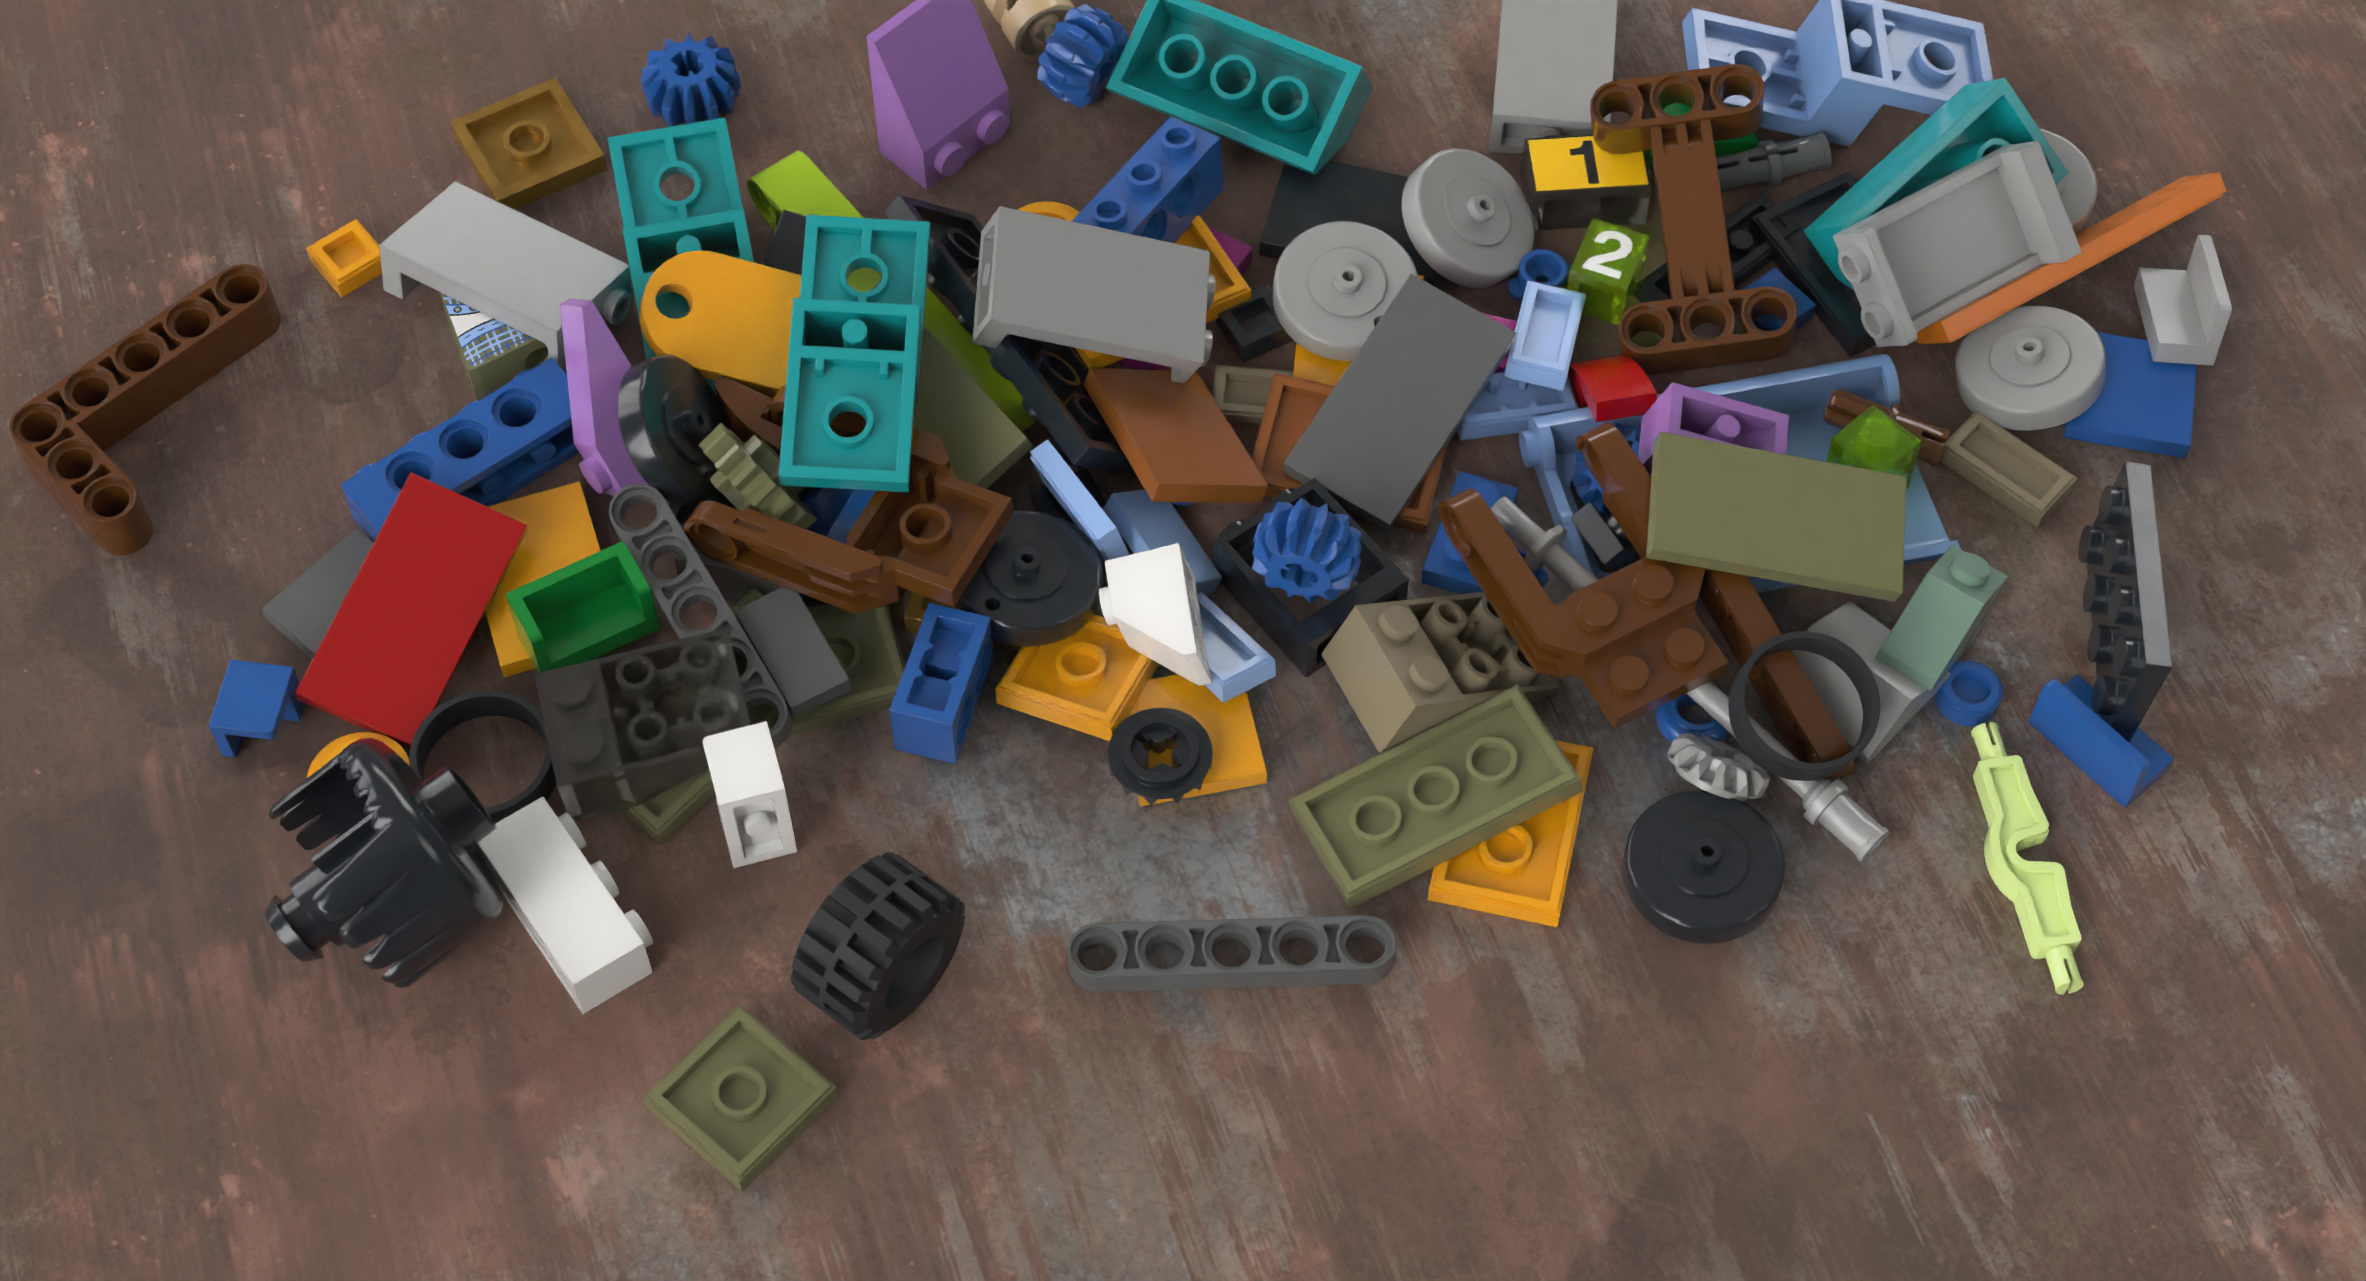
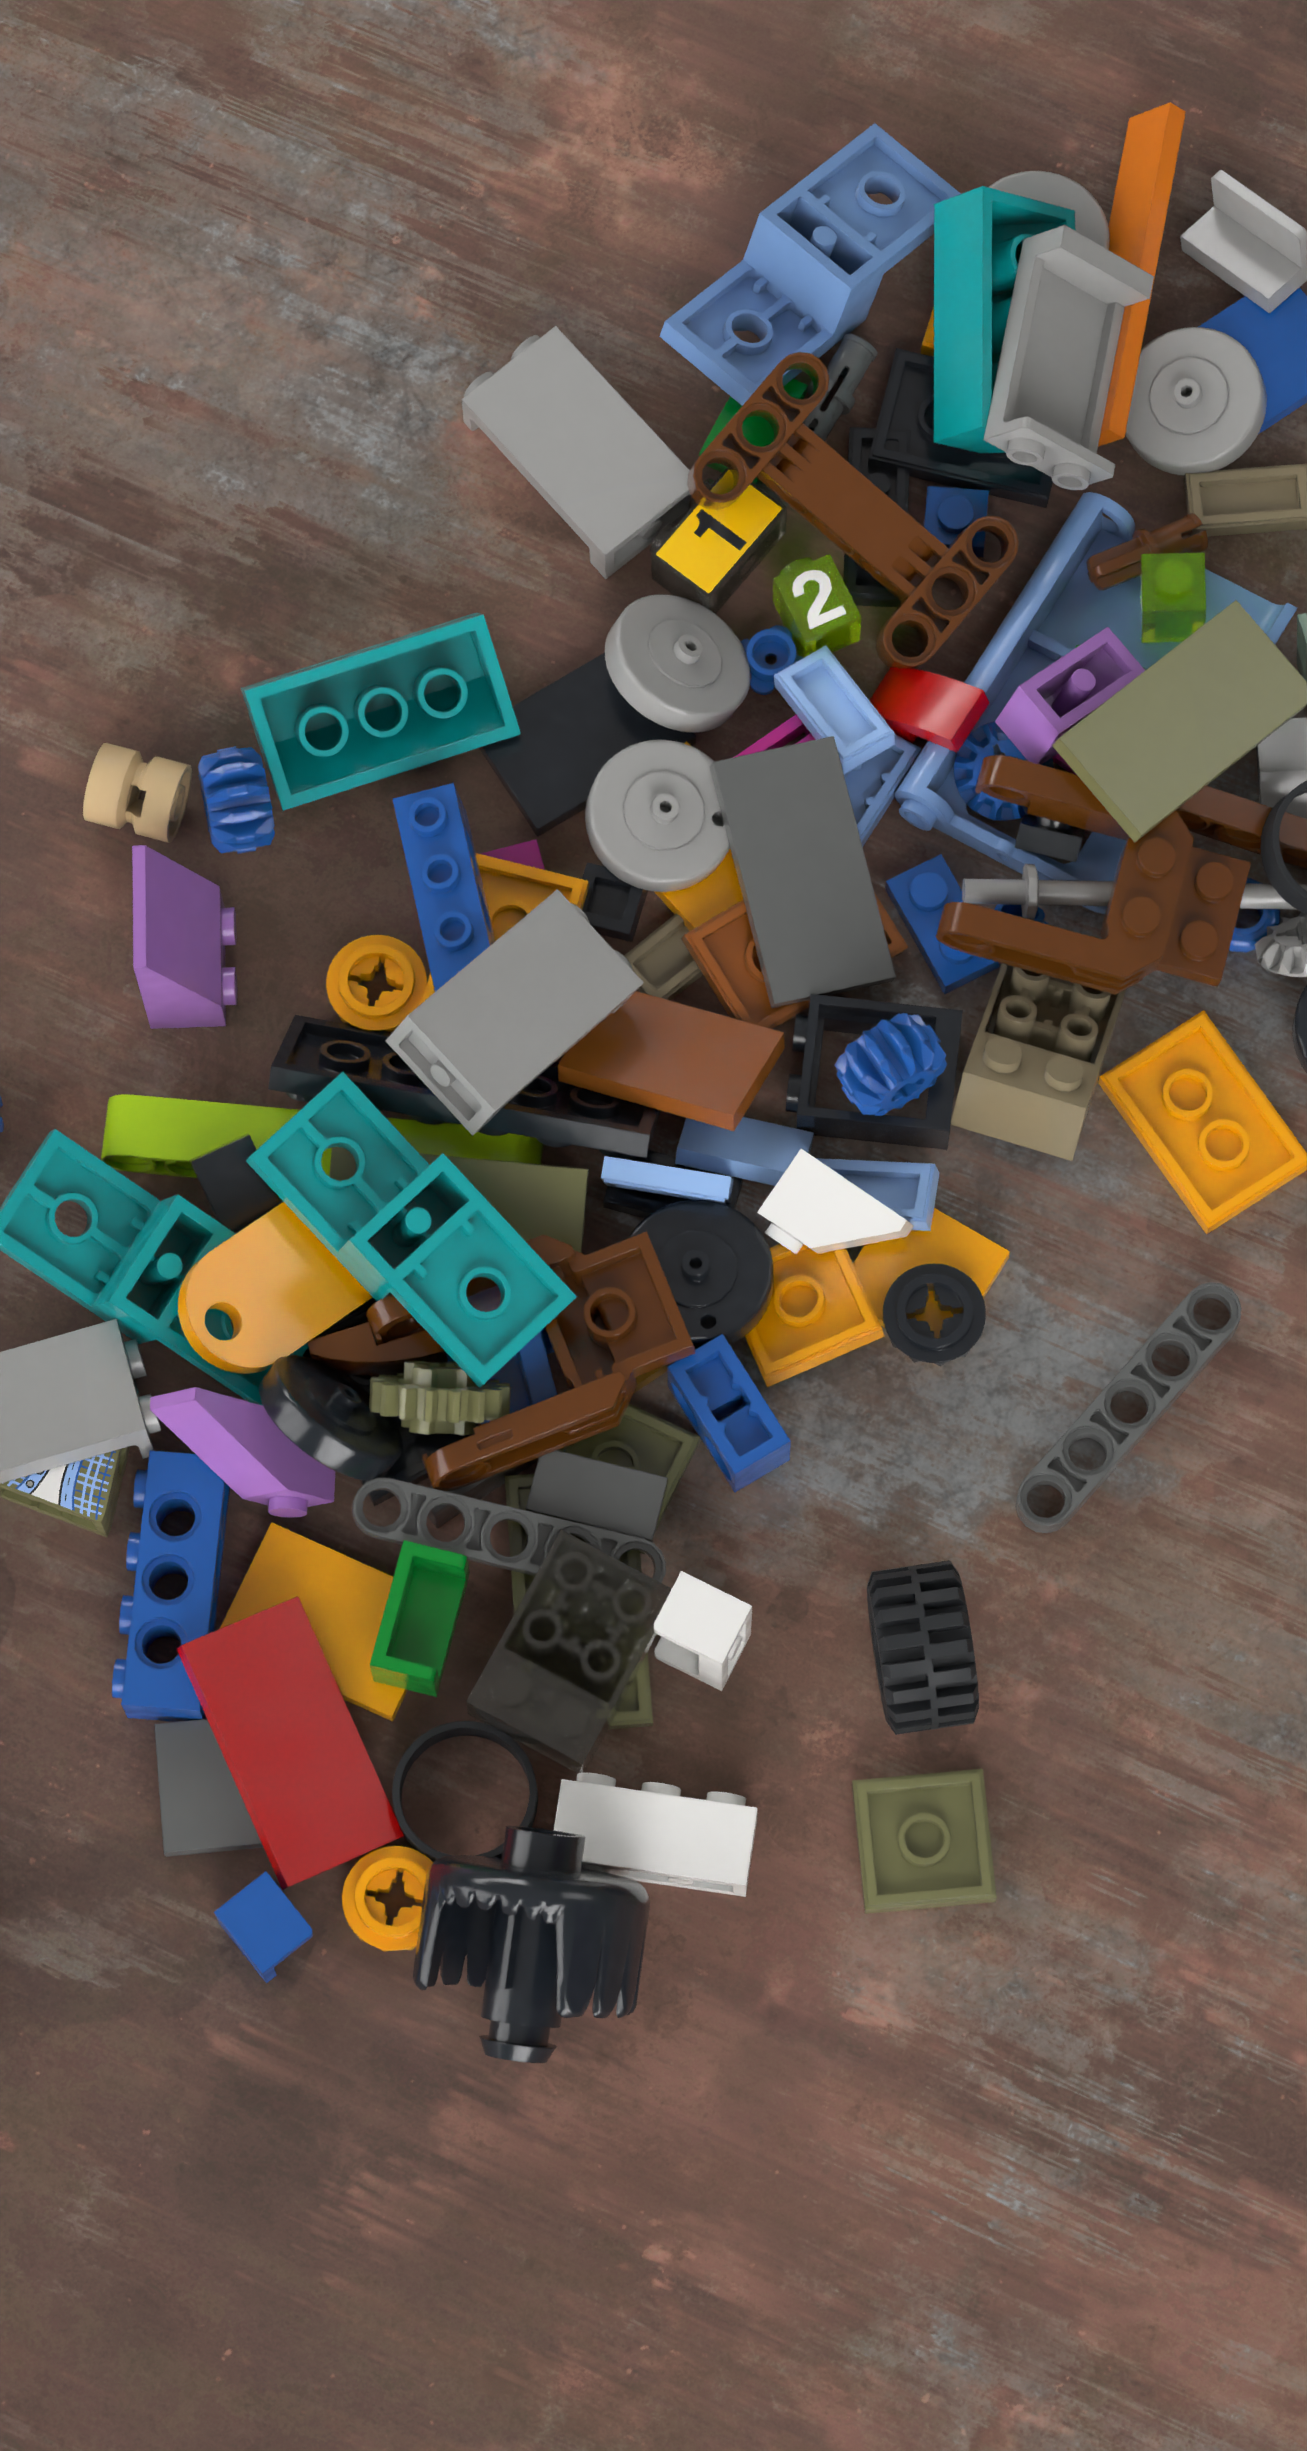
camera: 45 degrees left, 15 degrees up
olive tile [1288,684,1583,910] -> none

